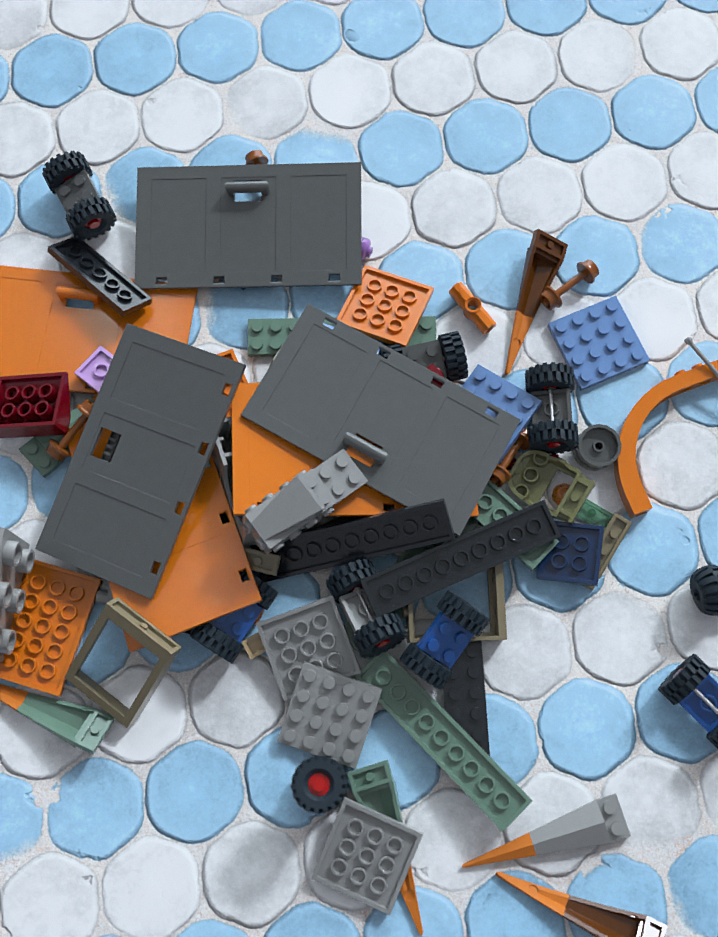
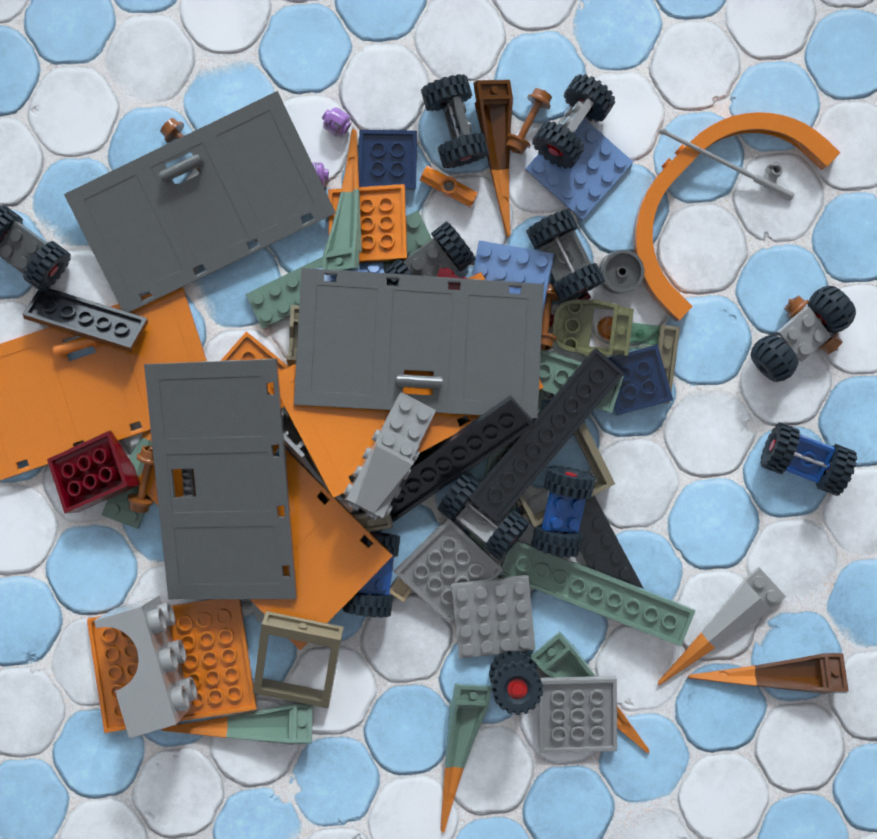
camera: 25 degrees left, 15 degrees up
lavender plate [74,345,114,393] -> none
none -> medium lavender head [322,107,352,137]
none -> sand green plate [323,129,362,271]
none -> dark blue plate [359,130,417,190]
none -> black plate [421,74,489,169]
none -> sand green plate [440,683,492,833]
none -> black plate [532,74,616,169]

